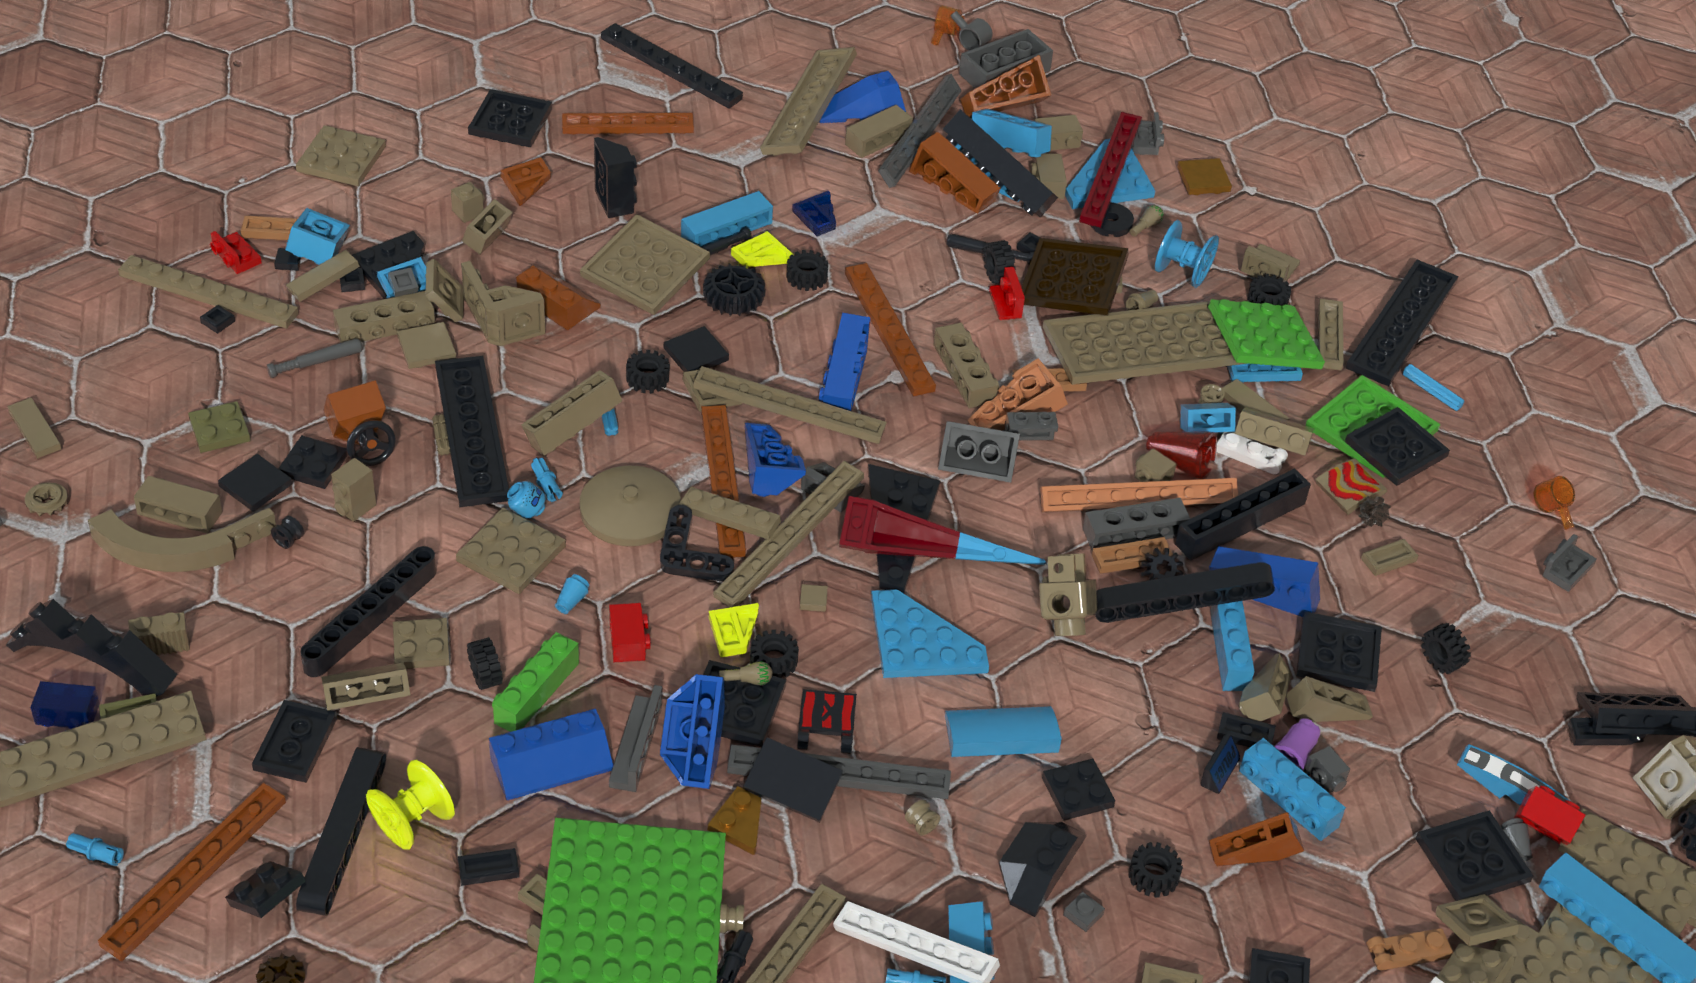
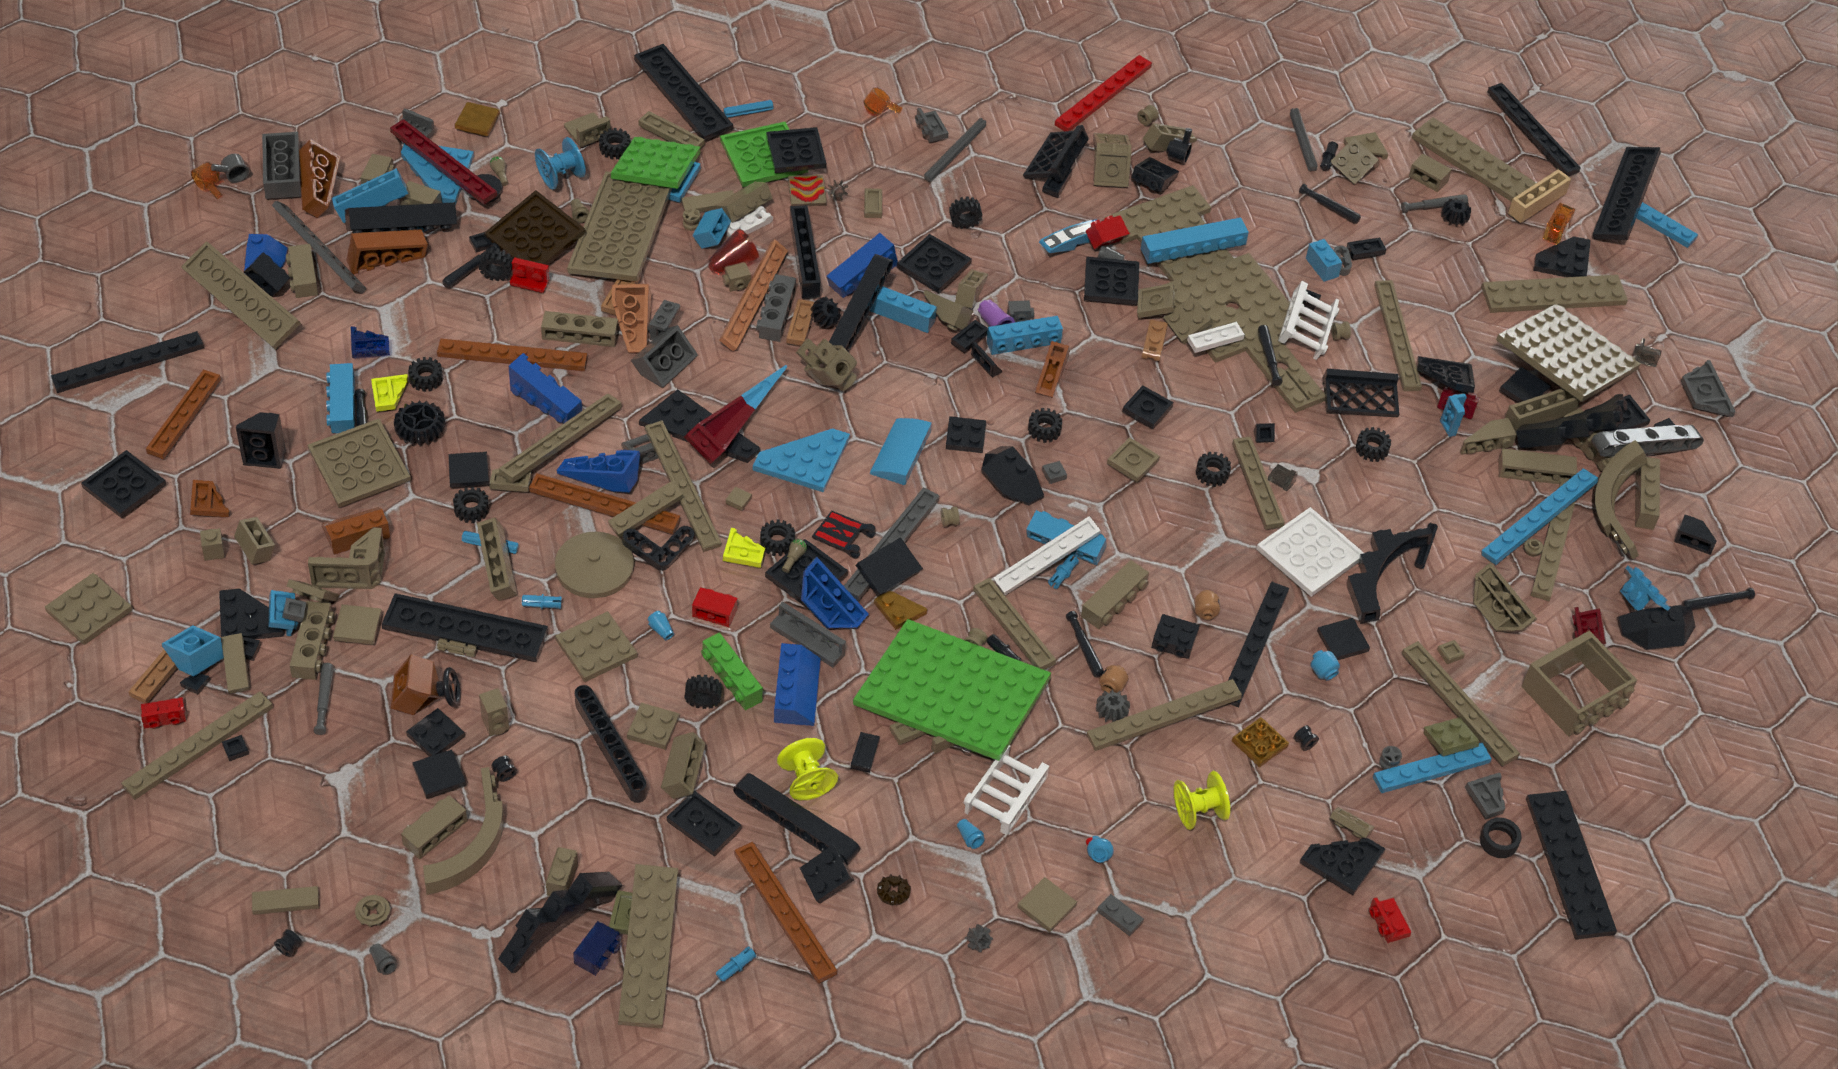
camera: 65 degrees left, 5 degrees up
olive plate [188,401,250,453] -> none
dark azure head [507,481,546,519] -> none
none -> black brick [243,252,290,297]
none -> dark grey axle [924,118,986,182]

